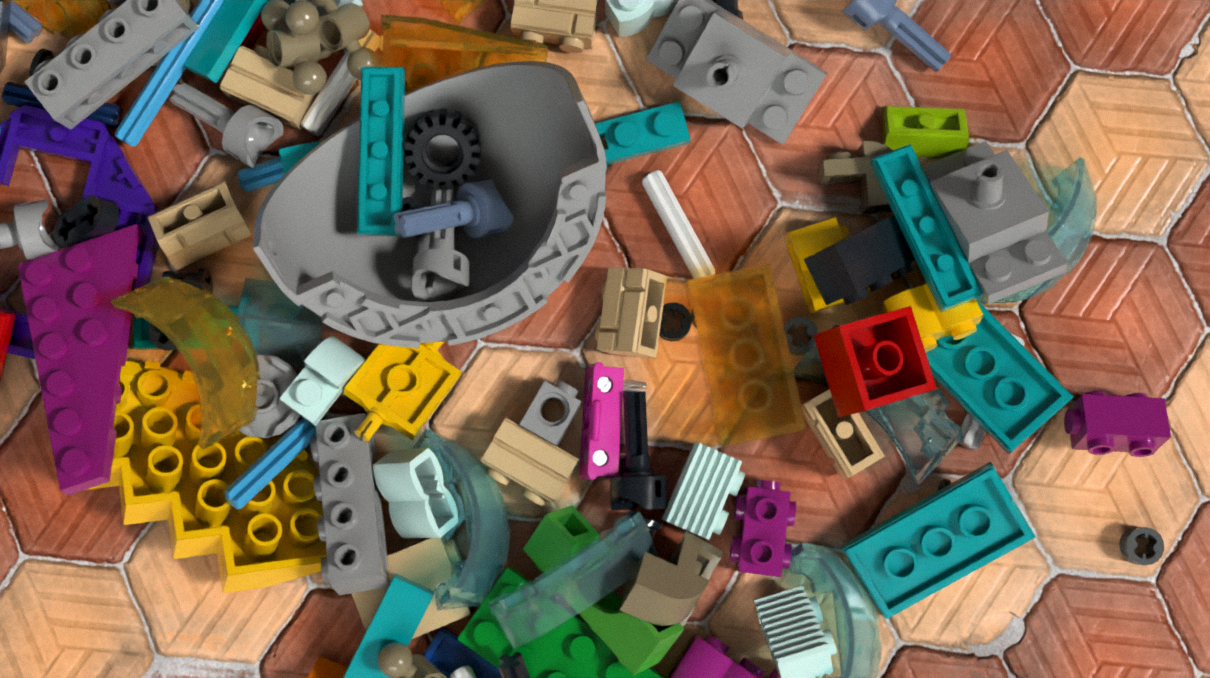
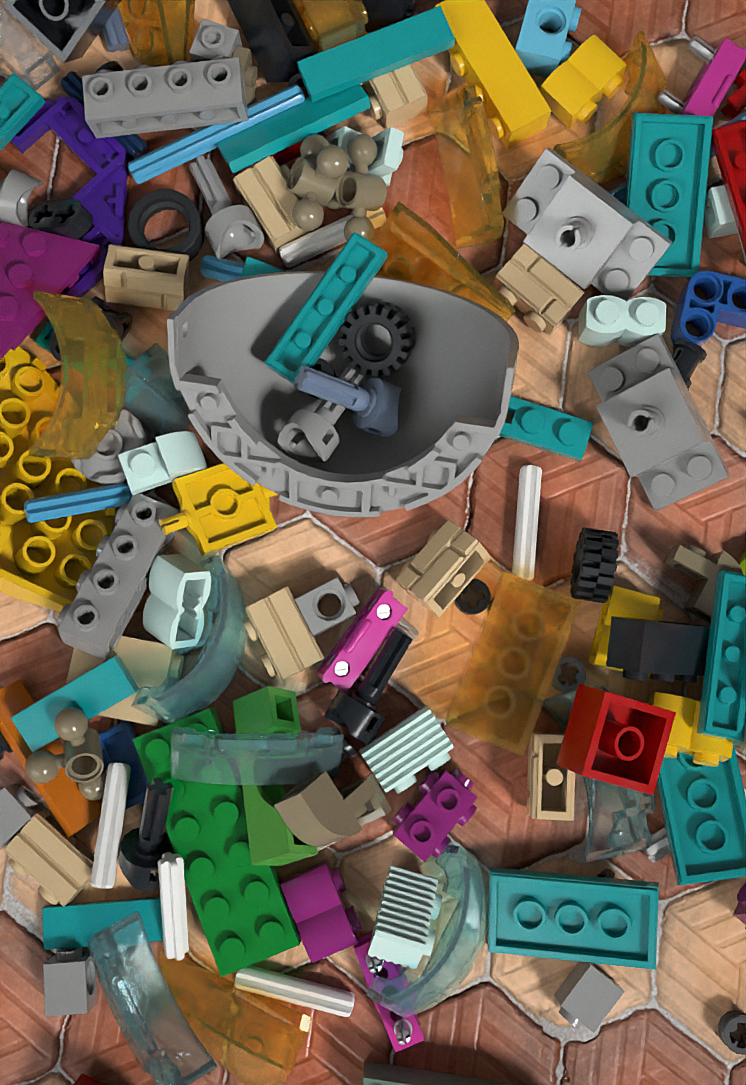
camera: 30 degrees right, 0 degrees up
none -> black tyre [128,189,205,262]
none -> light grey brick [554,962,624,1033]
none -> black tyre [570,527,619,603]

